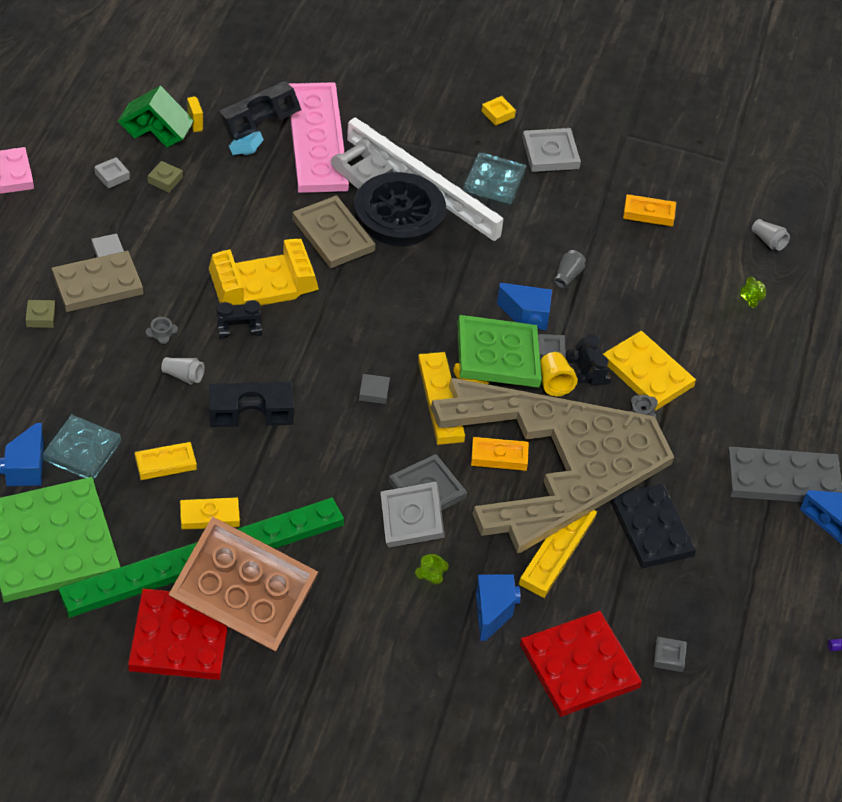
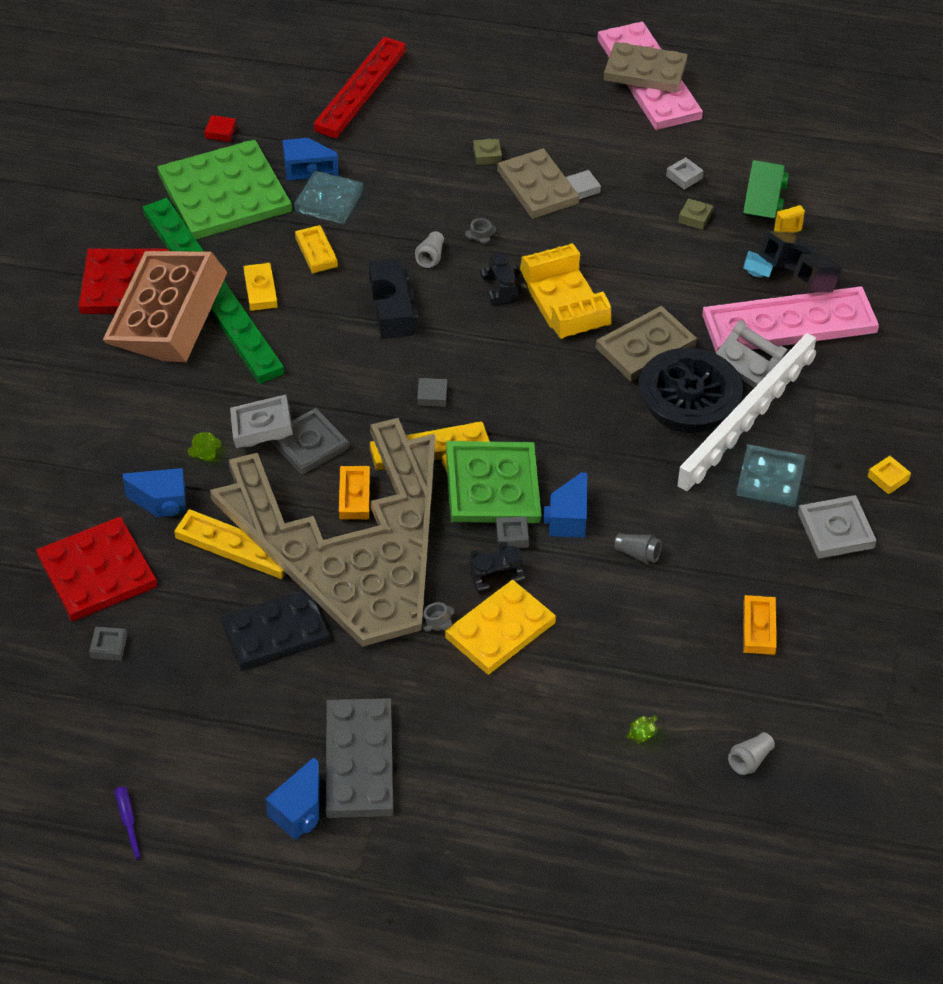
camera: 90 degrees right, 0 degrees up
yellow piece [540,352,578,397] -> none

